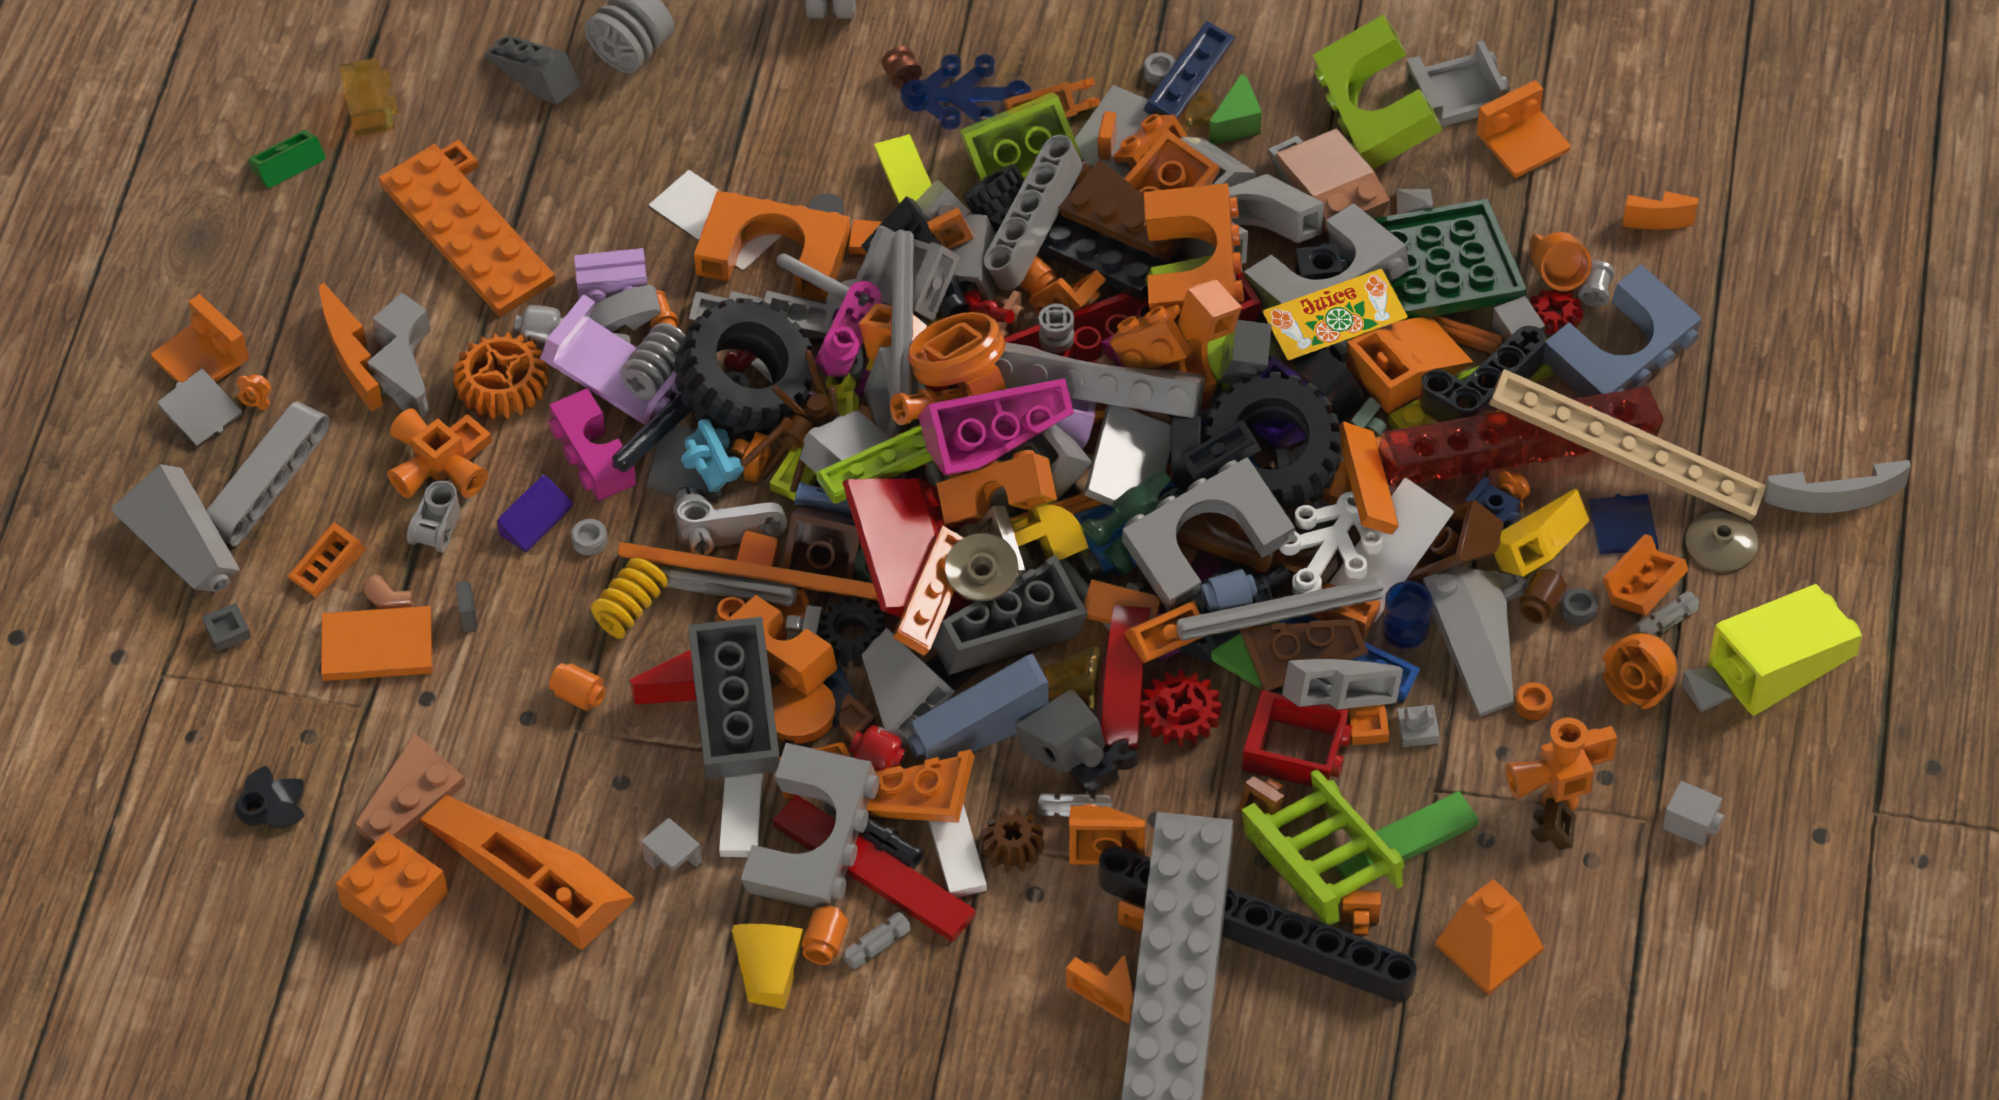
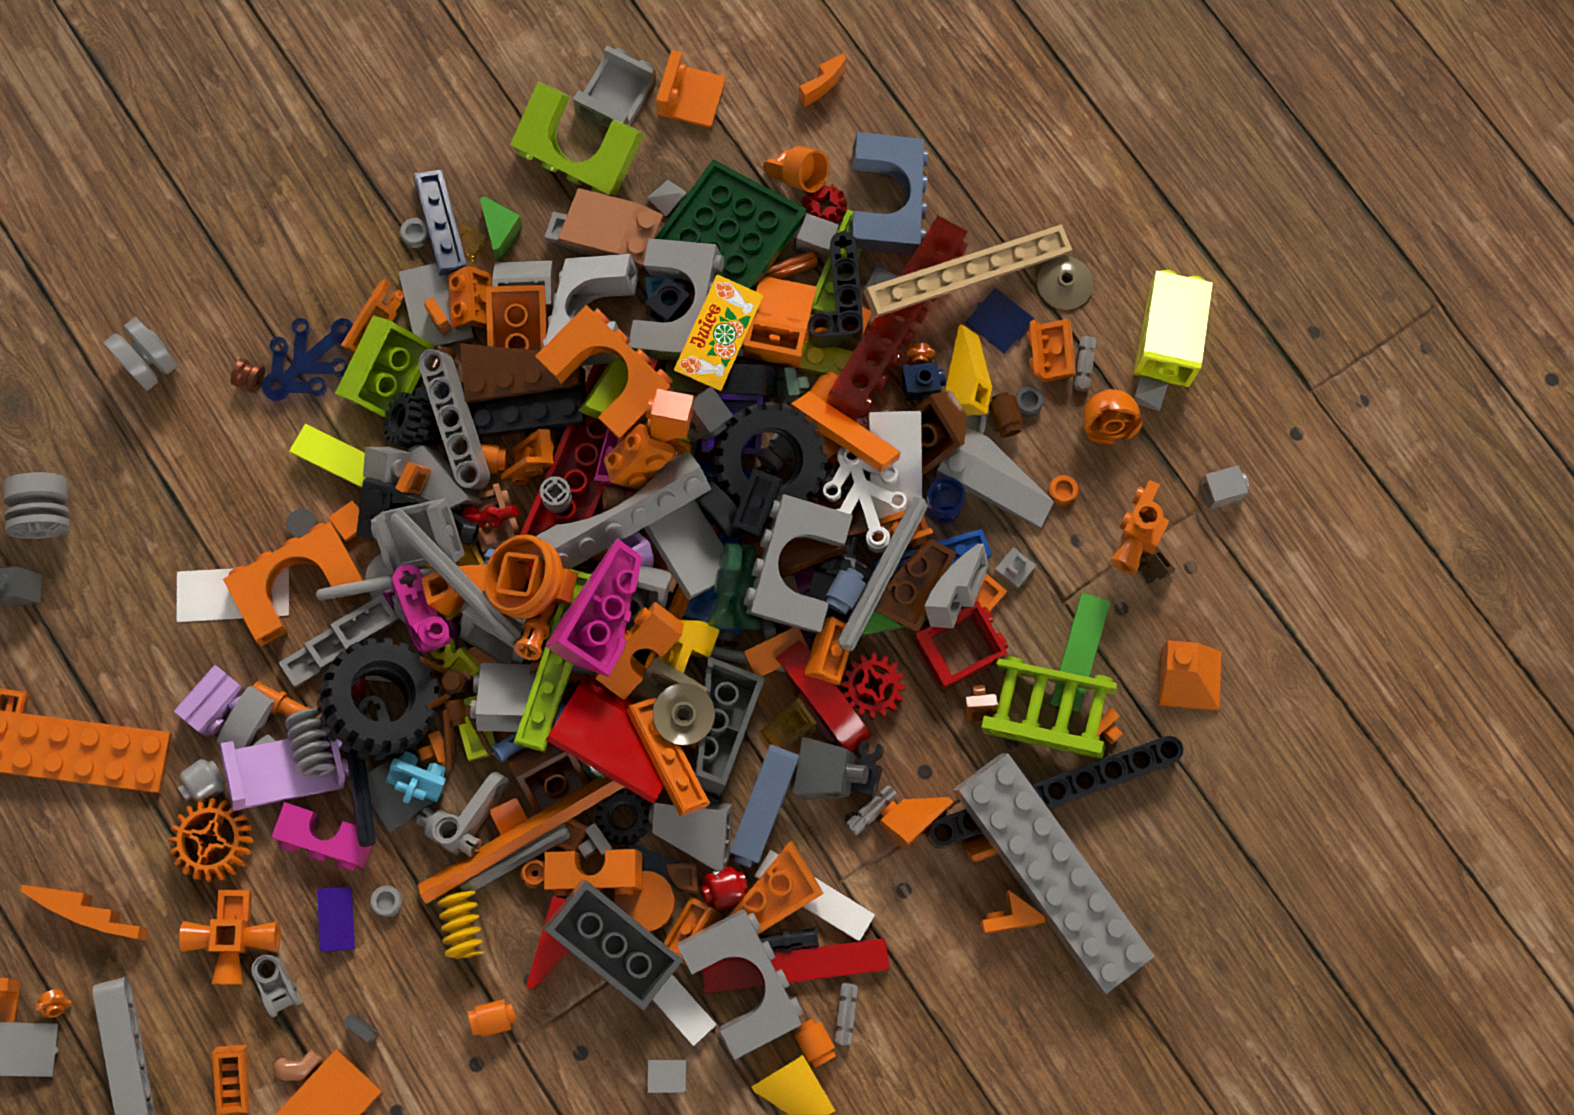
camera: 50 degrees left, 20 degrees up
light grey arch [367,293,431,419] -> none
reddish brown gear [981,808,1045,874] -> none
light grey bush [1578,260,1615,307] -> none
light grey slope [1763,460,1911,513] -> none

